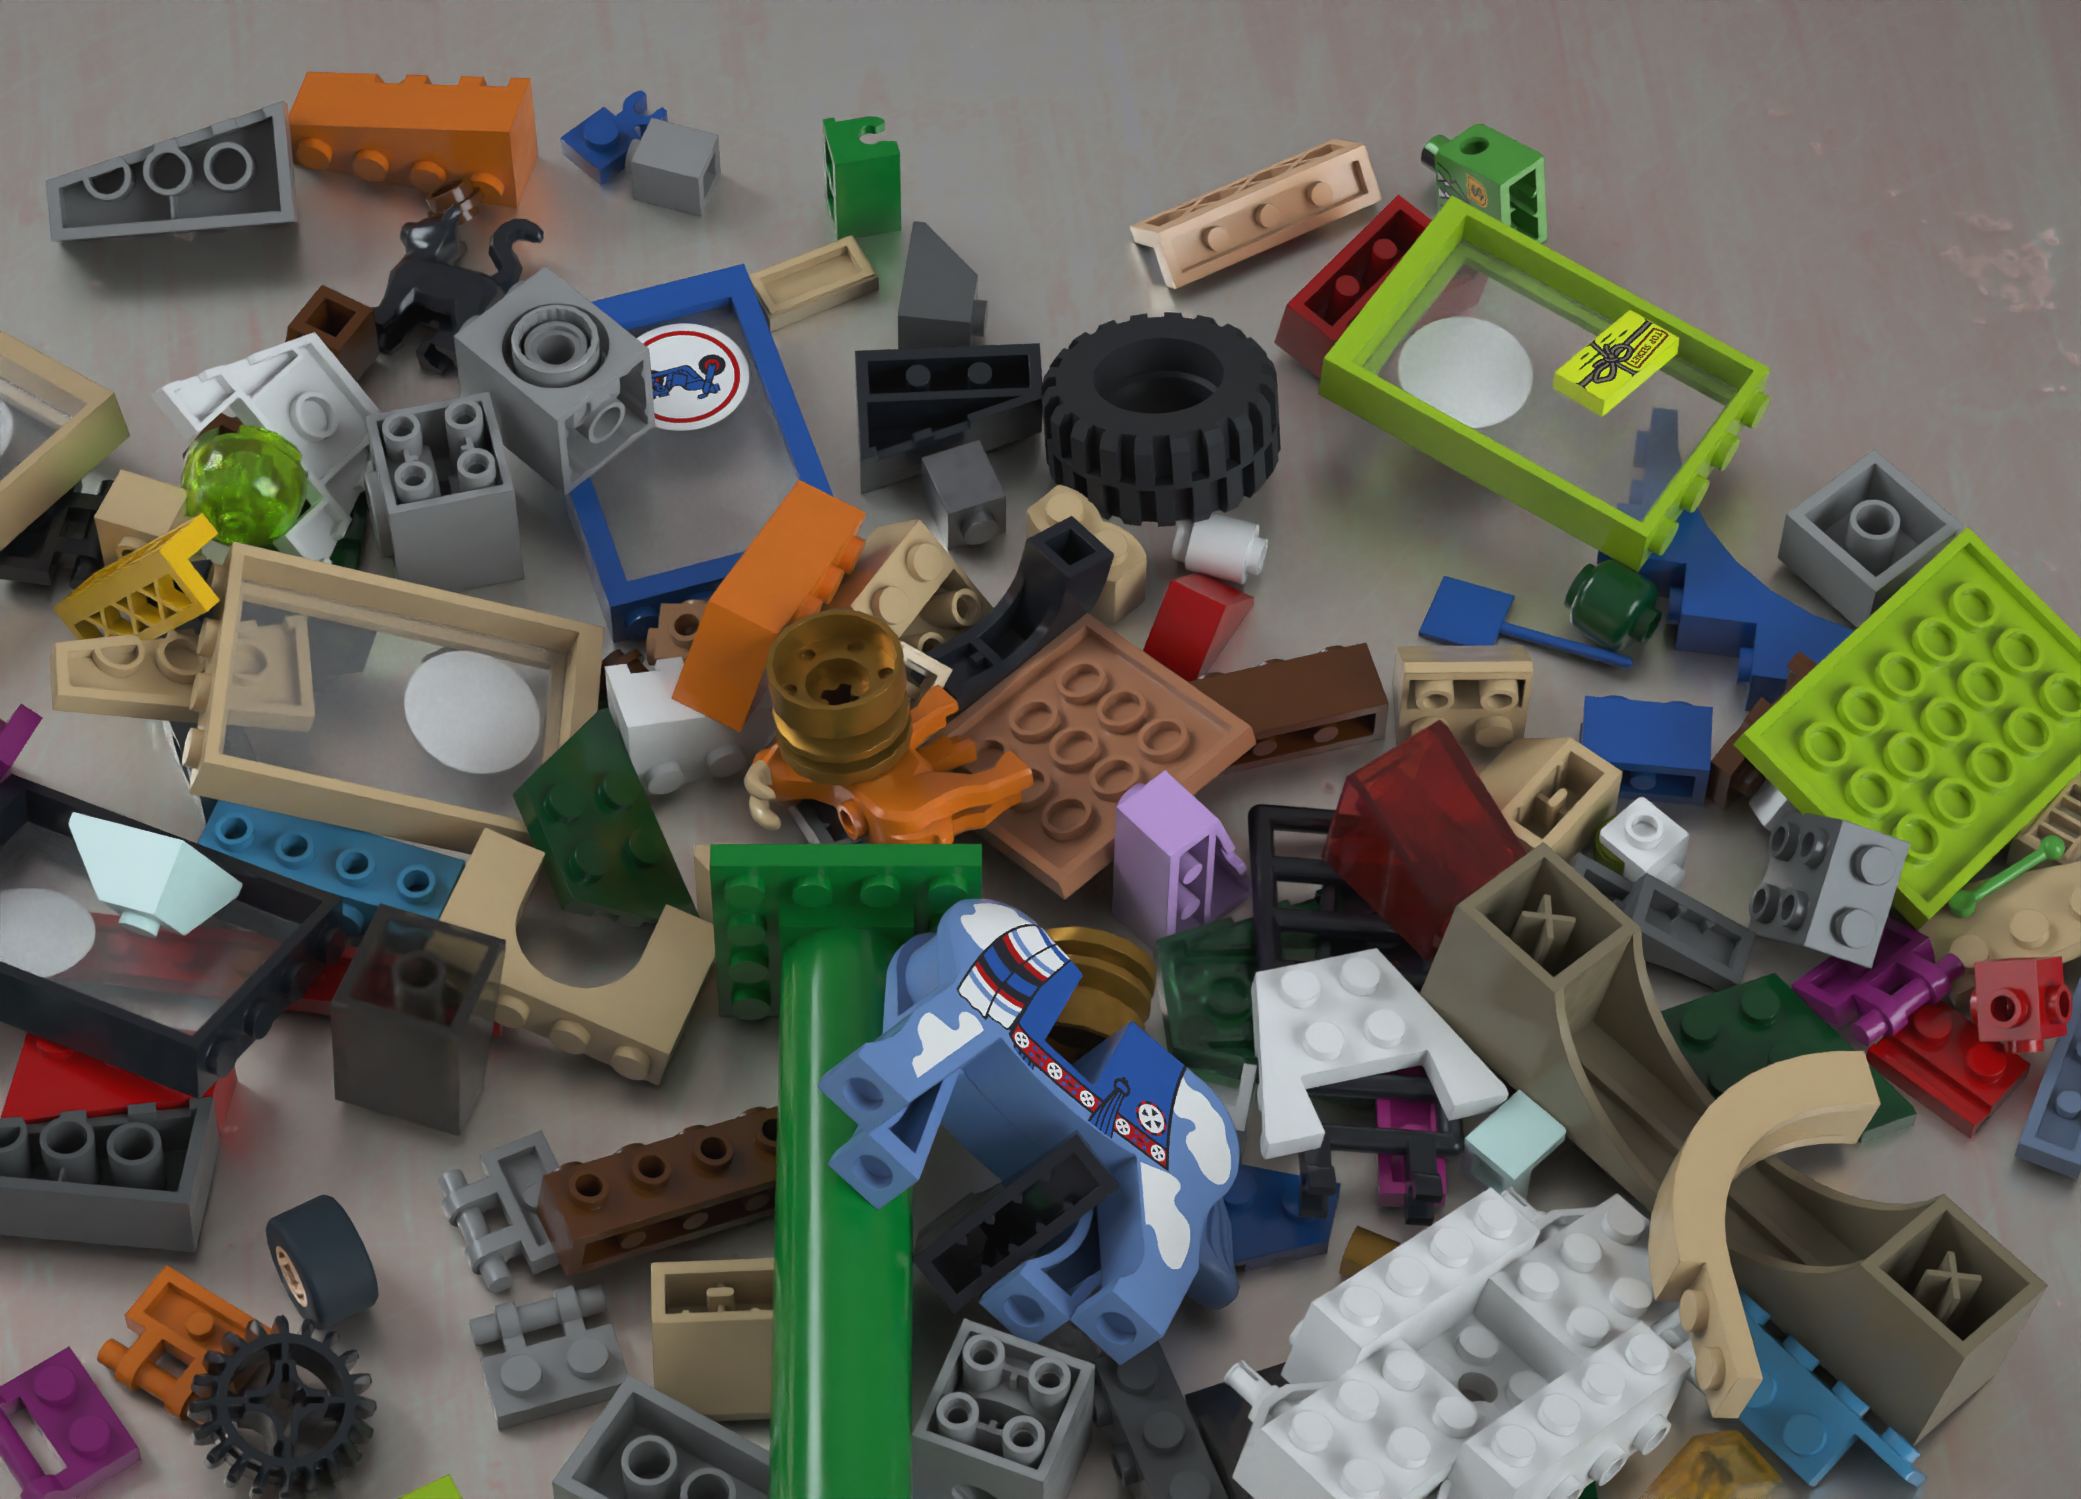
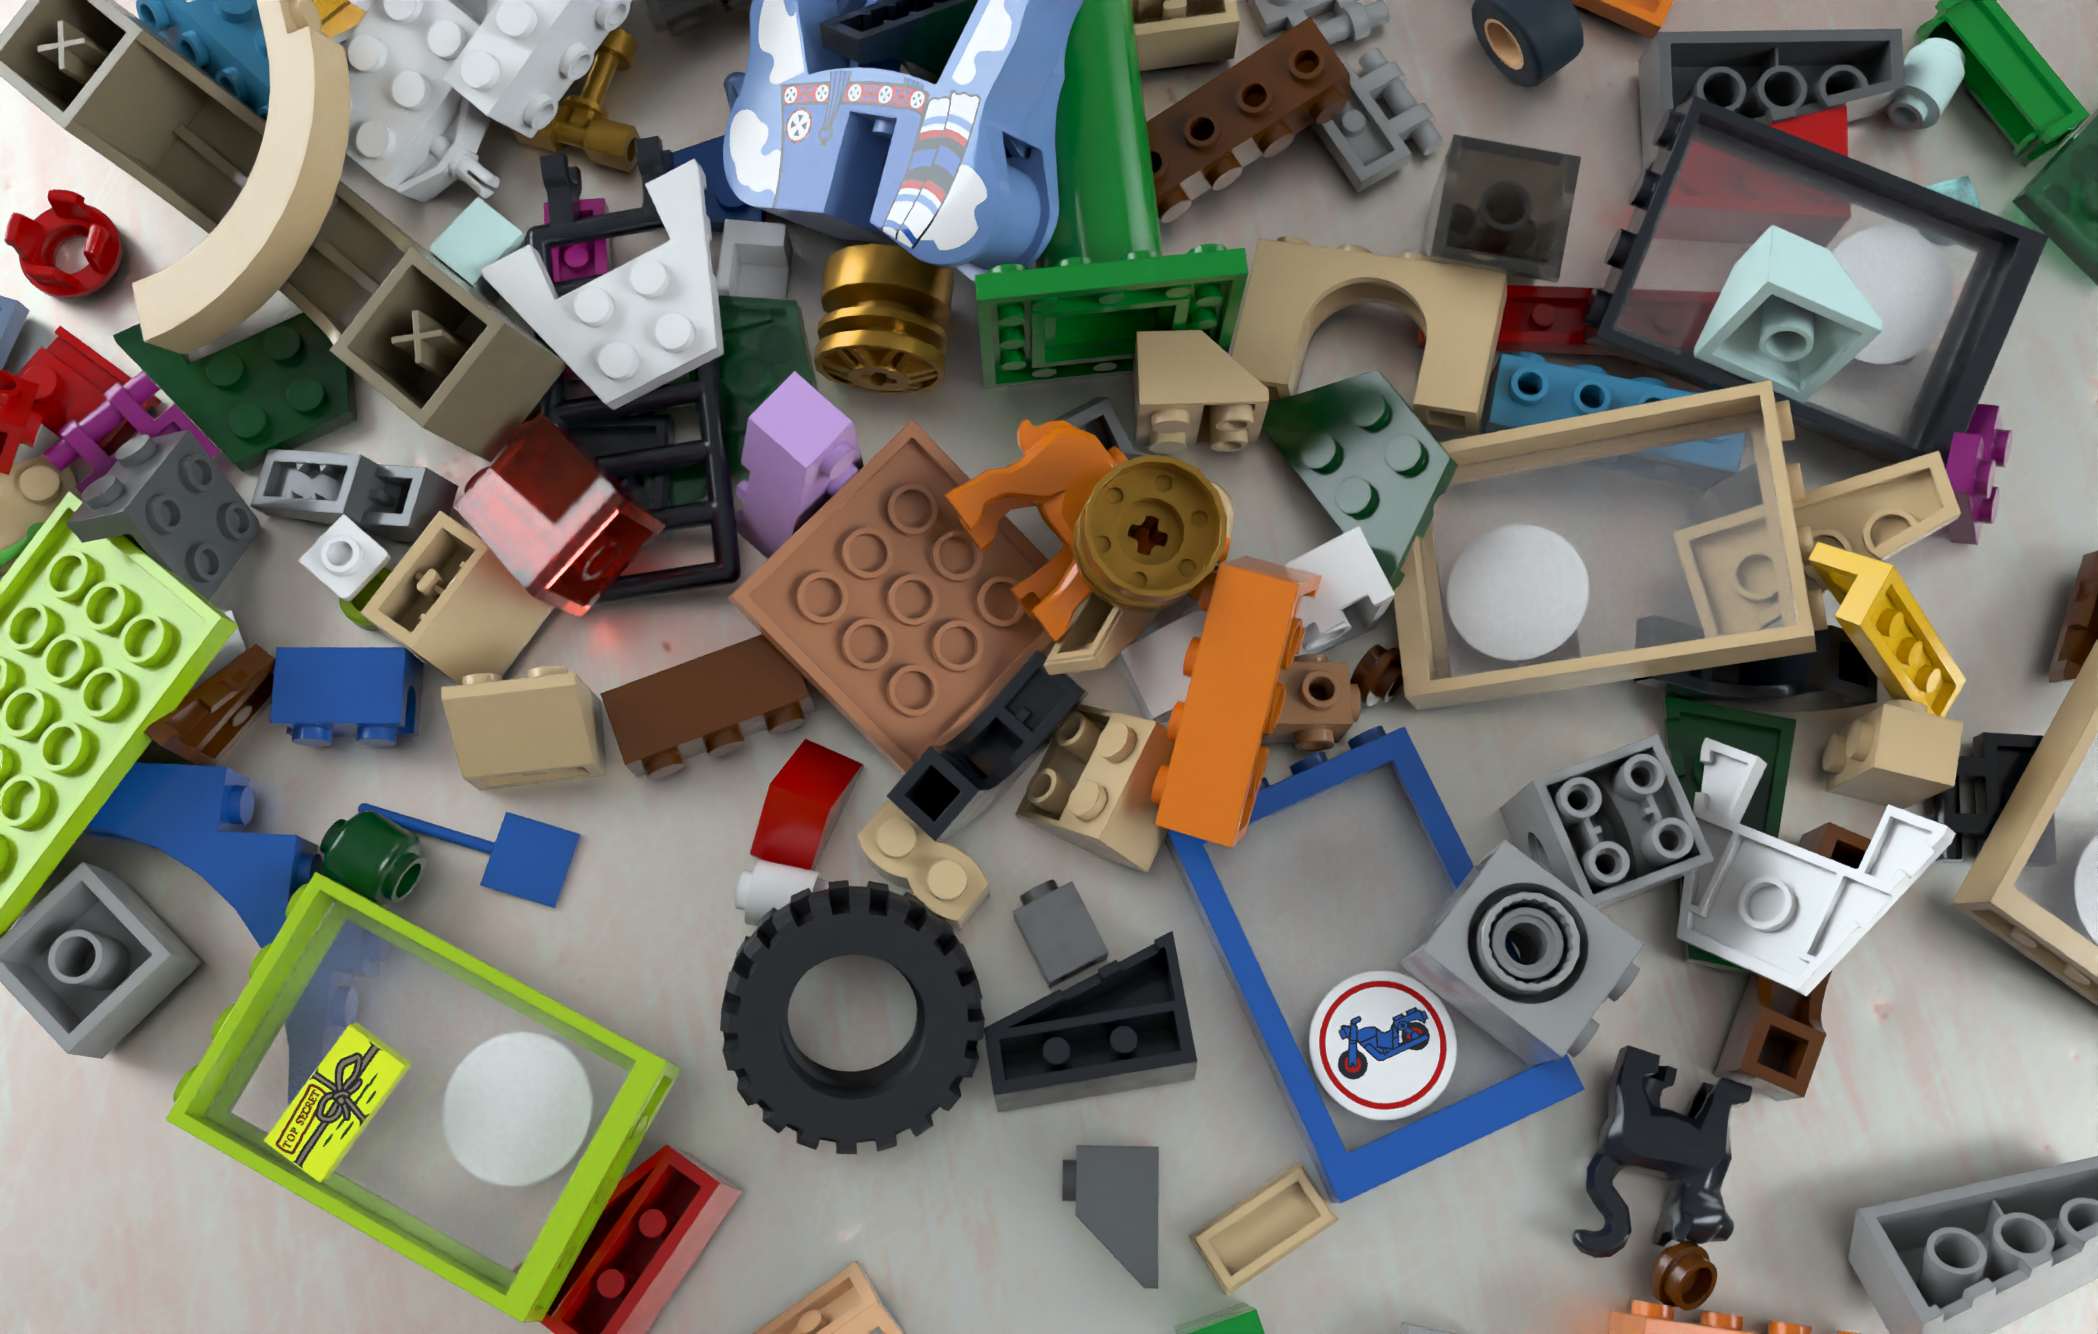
camera: 175 degrees right, 20 degrees up
clear neon green cylinder [181,425,309,547] -> none
none -> red piece [4,189,123,299]

